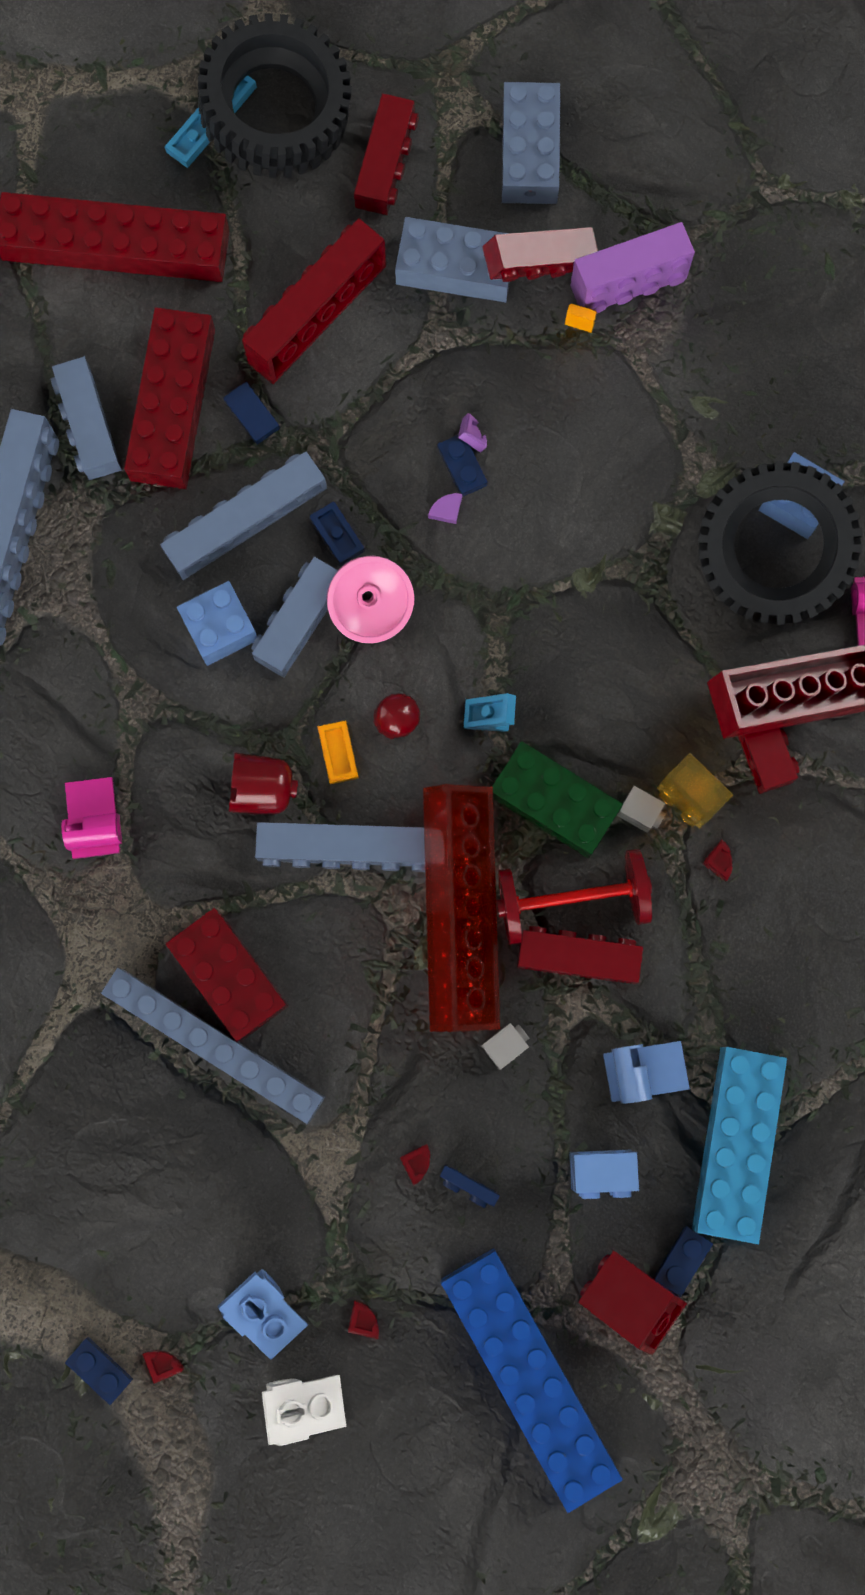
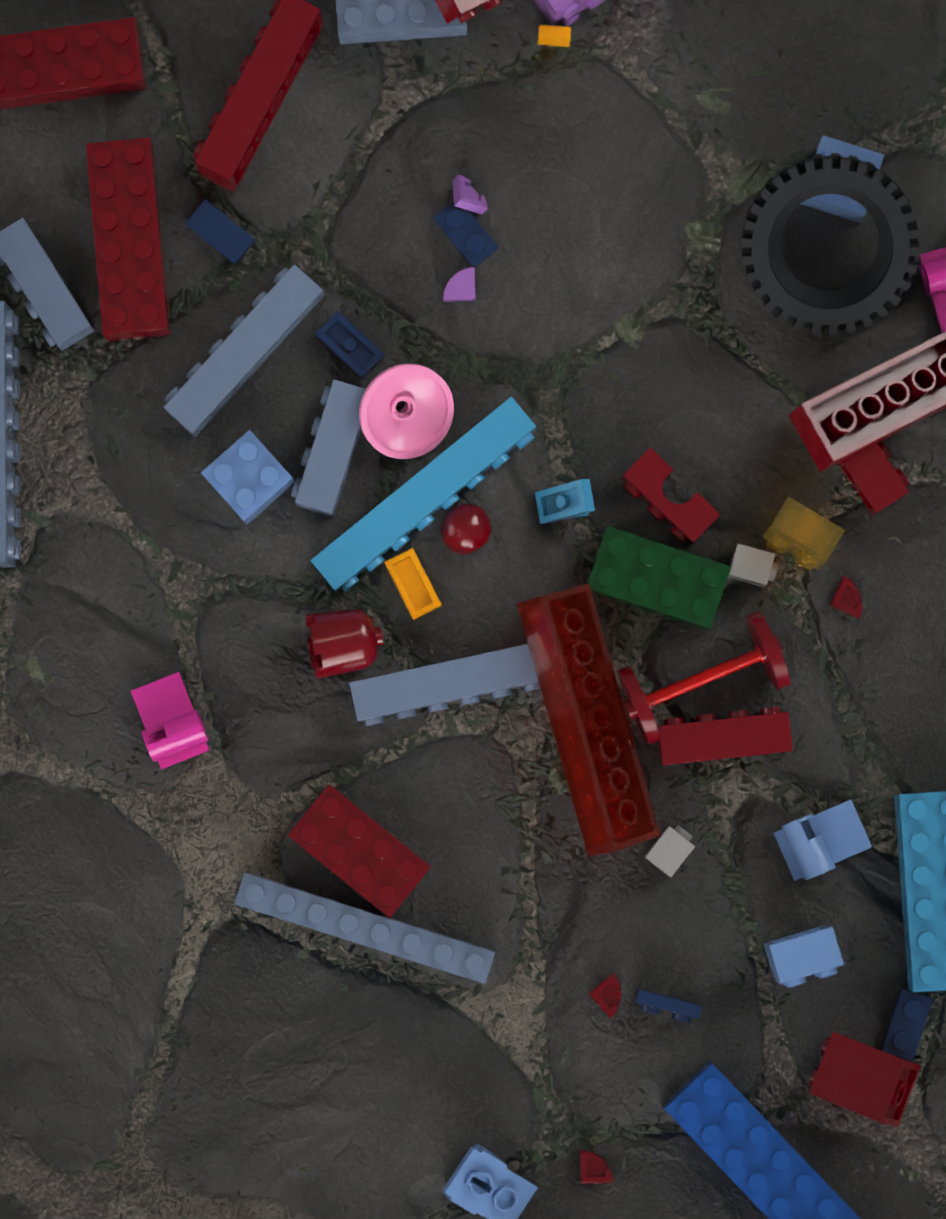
camera: 15 degrees left, 5 degrees up
none -> dark azure brick [310,396,536,593]
none -> dark red arch [622,448,721,546]

